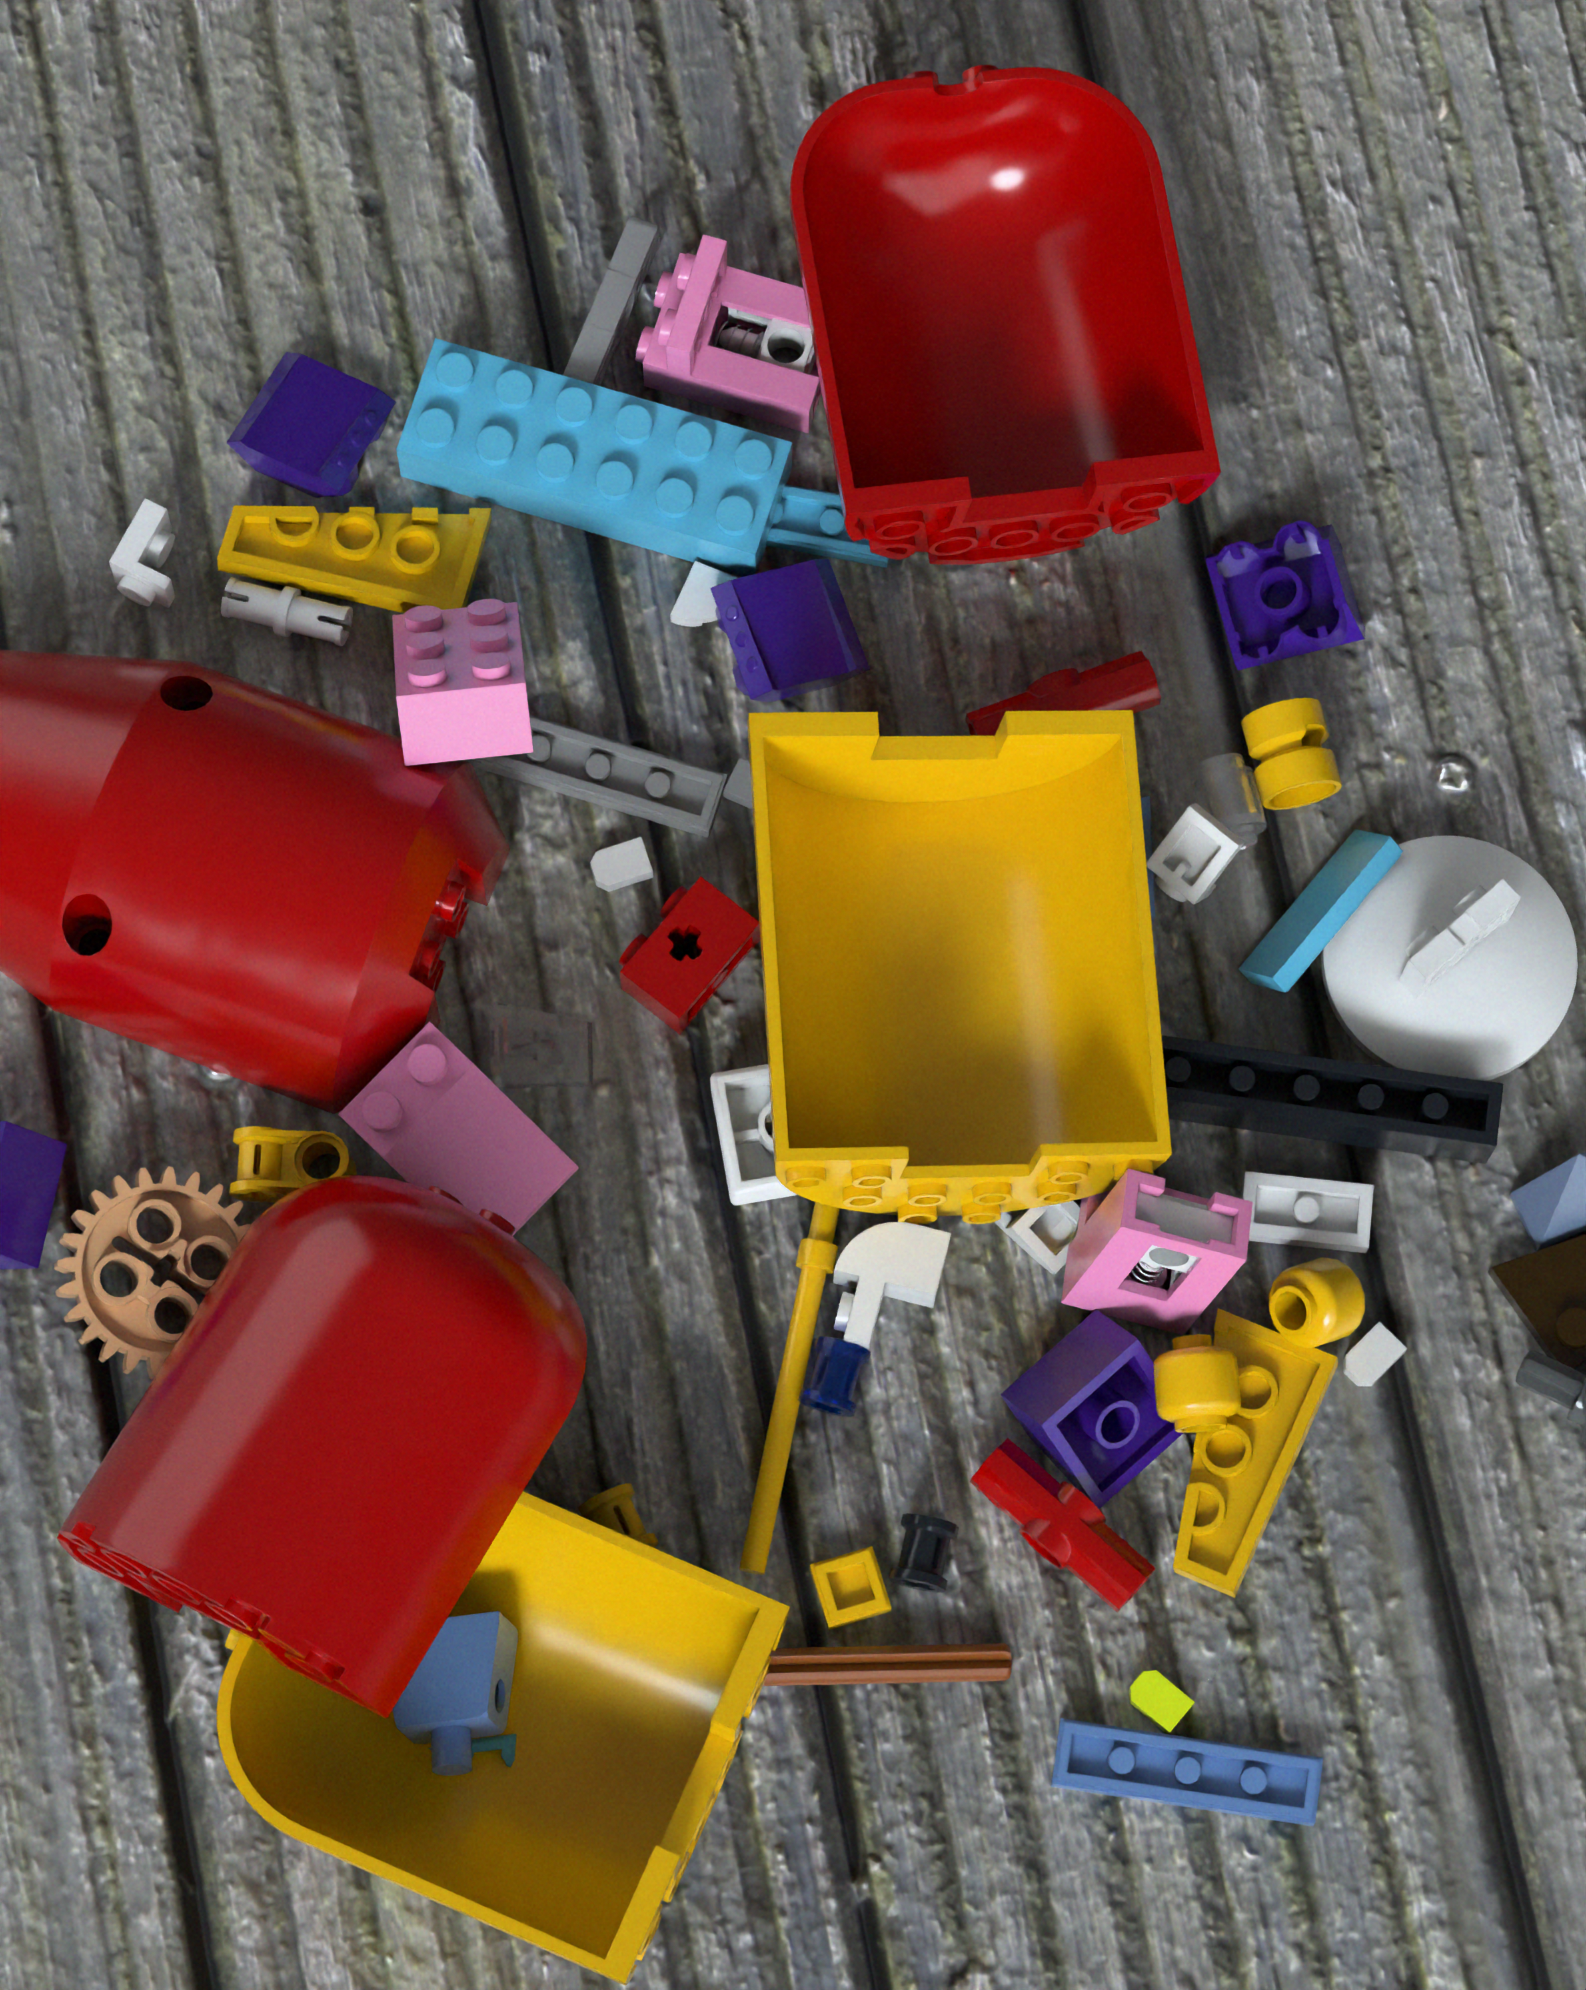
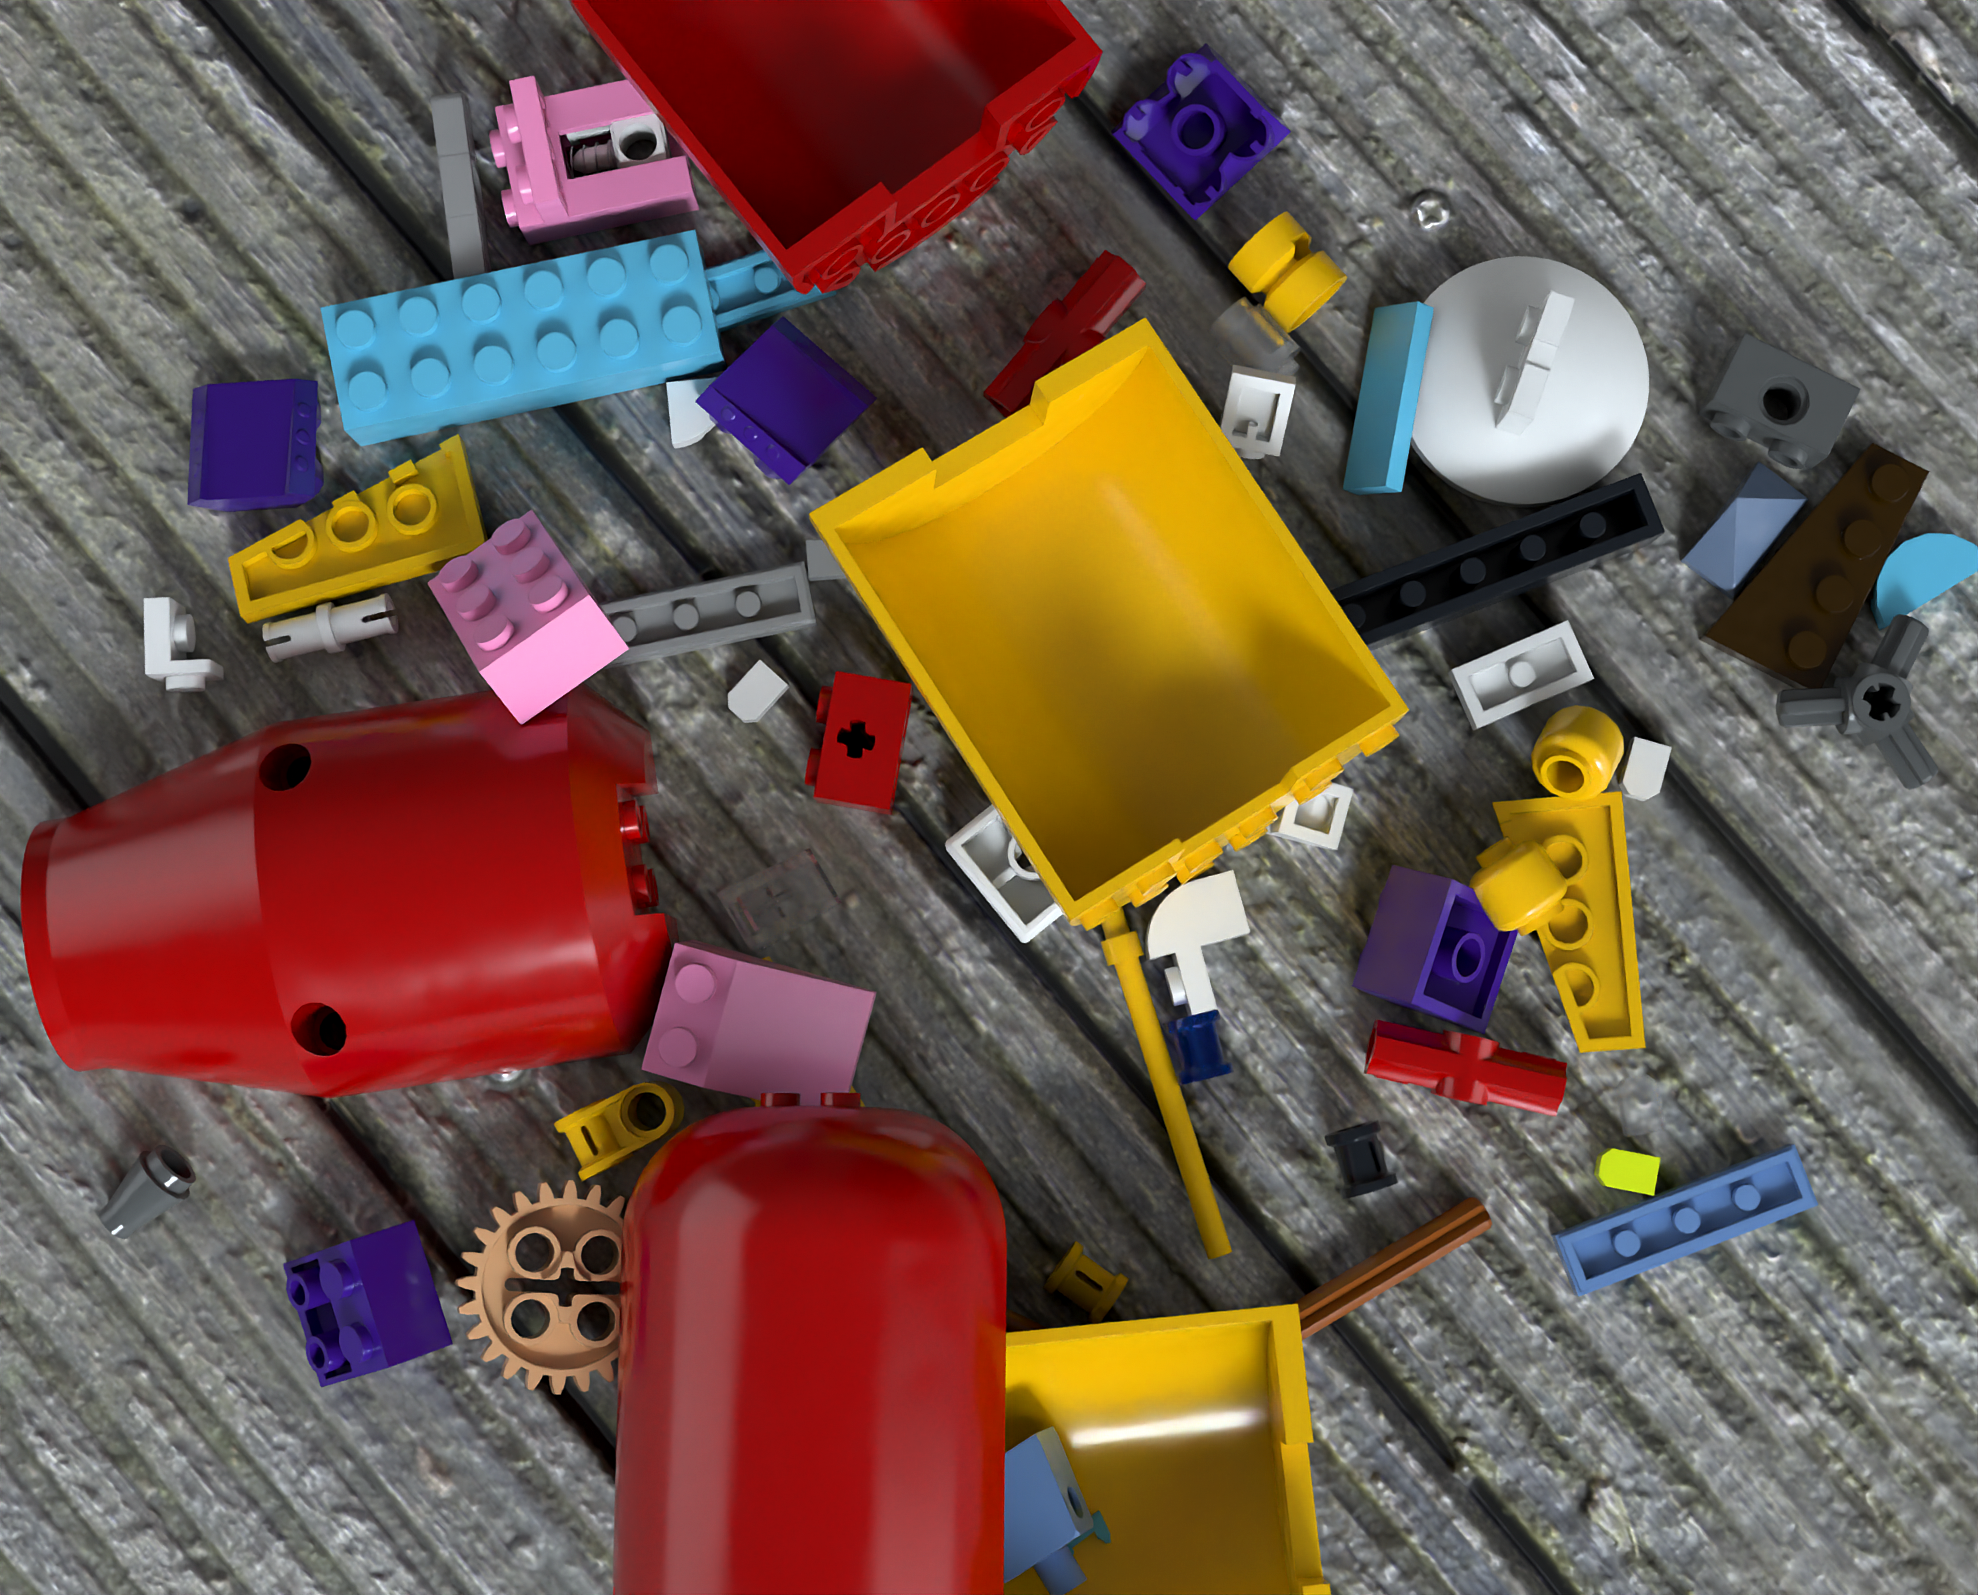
camera: 25 degrees left, 10 degrees up
yellow tile [809,1546,892,1631] -> none
bright pink brick [1061,1169,1253,1335] -> none

